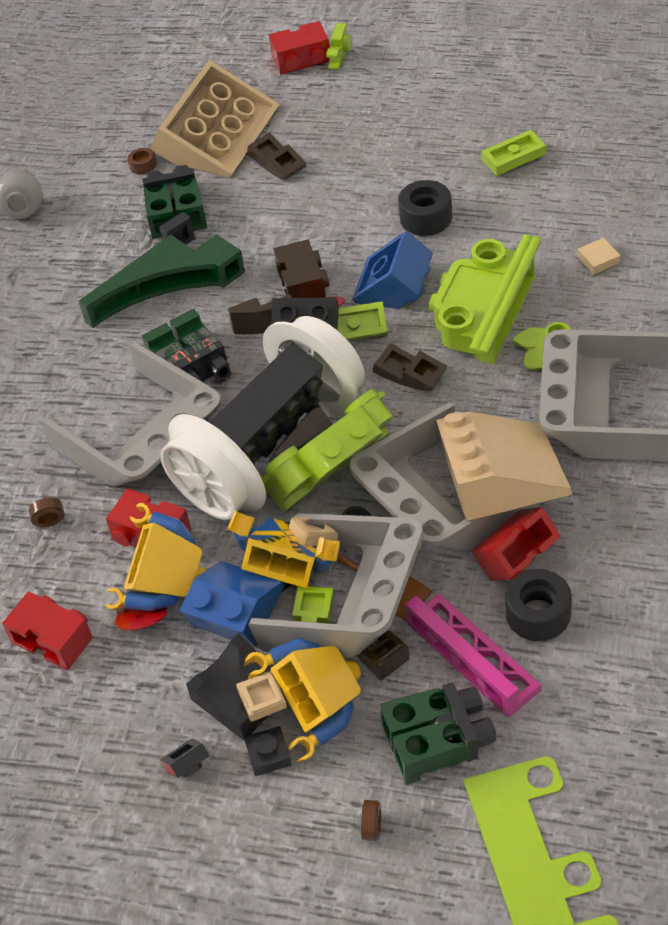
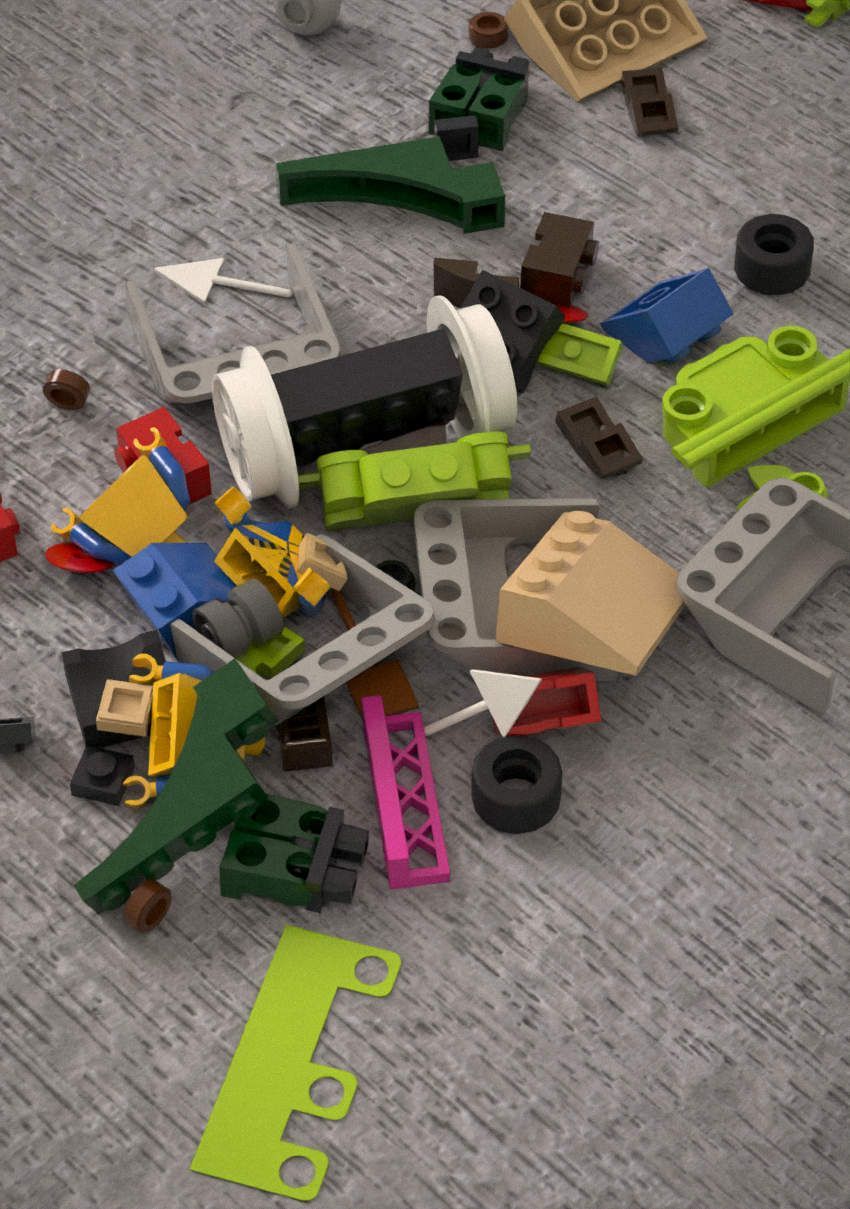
camera: 25 degrees right, 0 degrees up
hips [141,308,231,383] -> none
none -> dark green arch [73,658,279,915]
none -> white piece [154,258,293,304]
none -> dark grey wheel [192,578,284,659]
none -> white piece [424,669,542,737]

